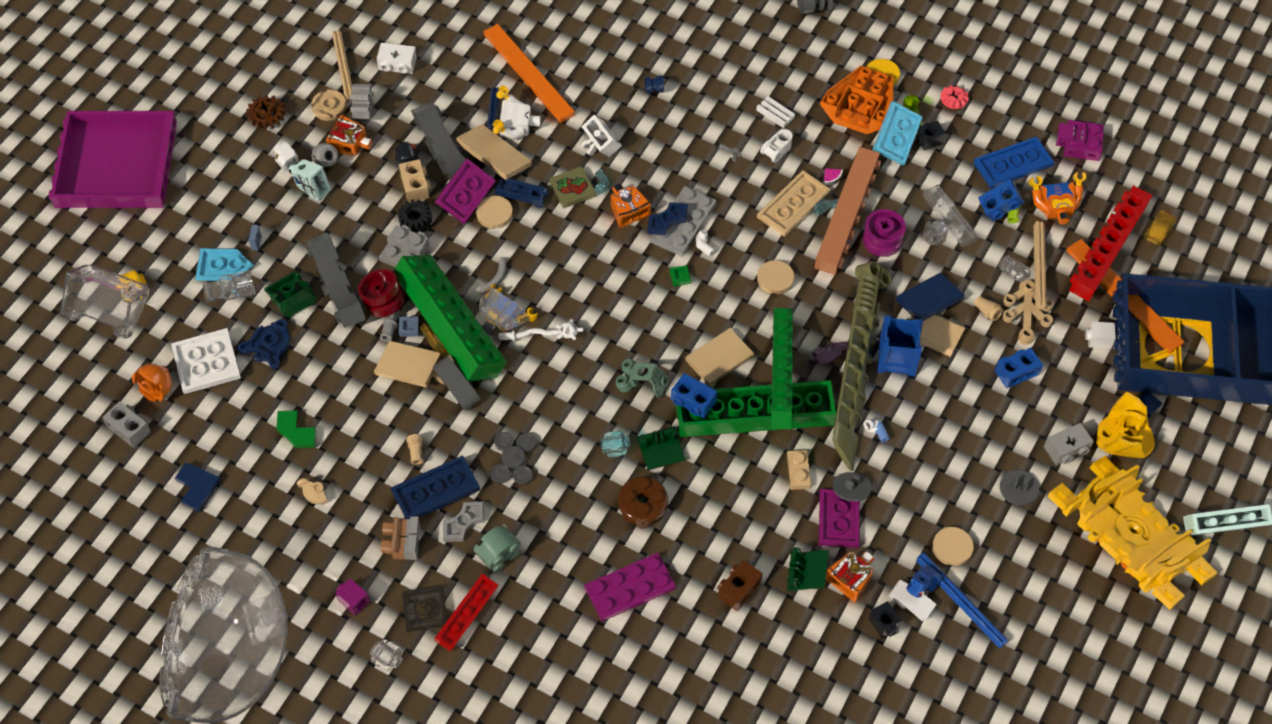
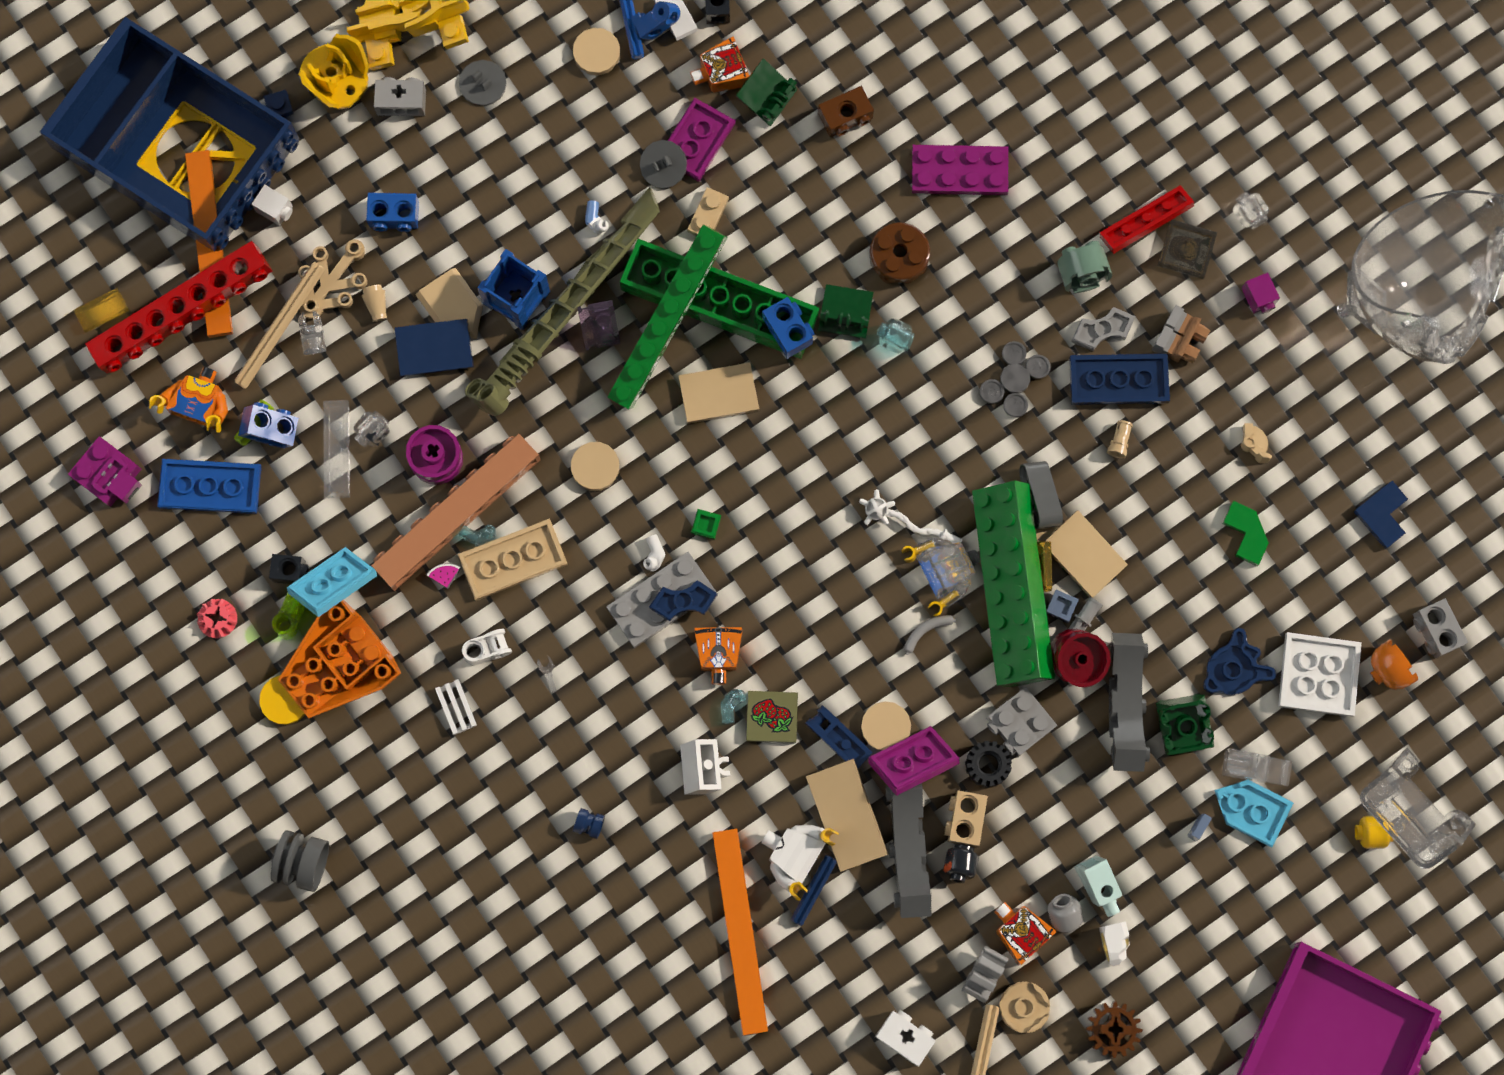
camera: 155 degrees left, 20 degrees up
sand green piece [616,359,668,398] -> none

